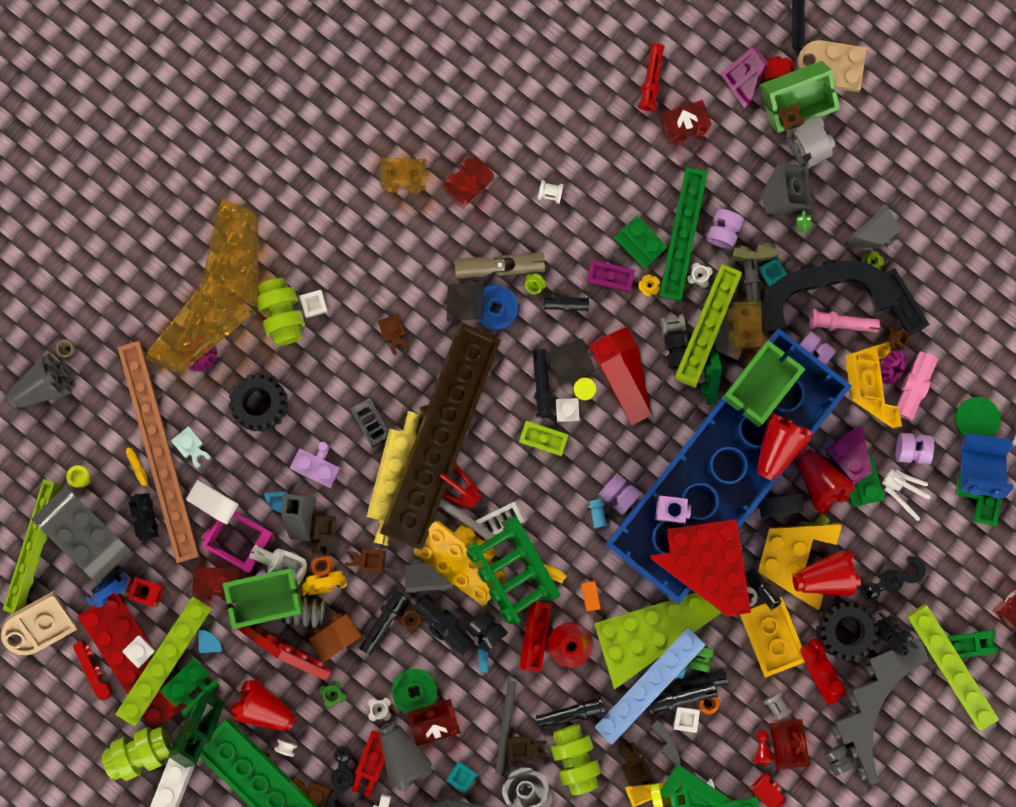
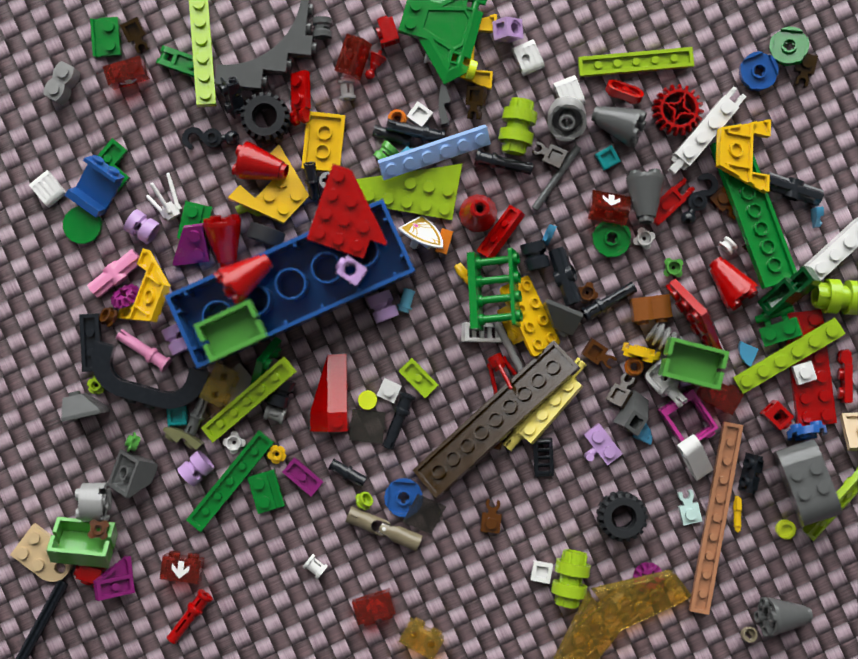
camera: 155 degrees left, 5 degrees up
none -> shield [398,215,443,249]

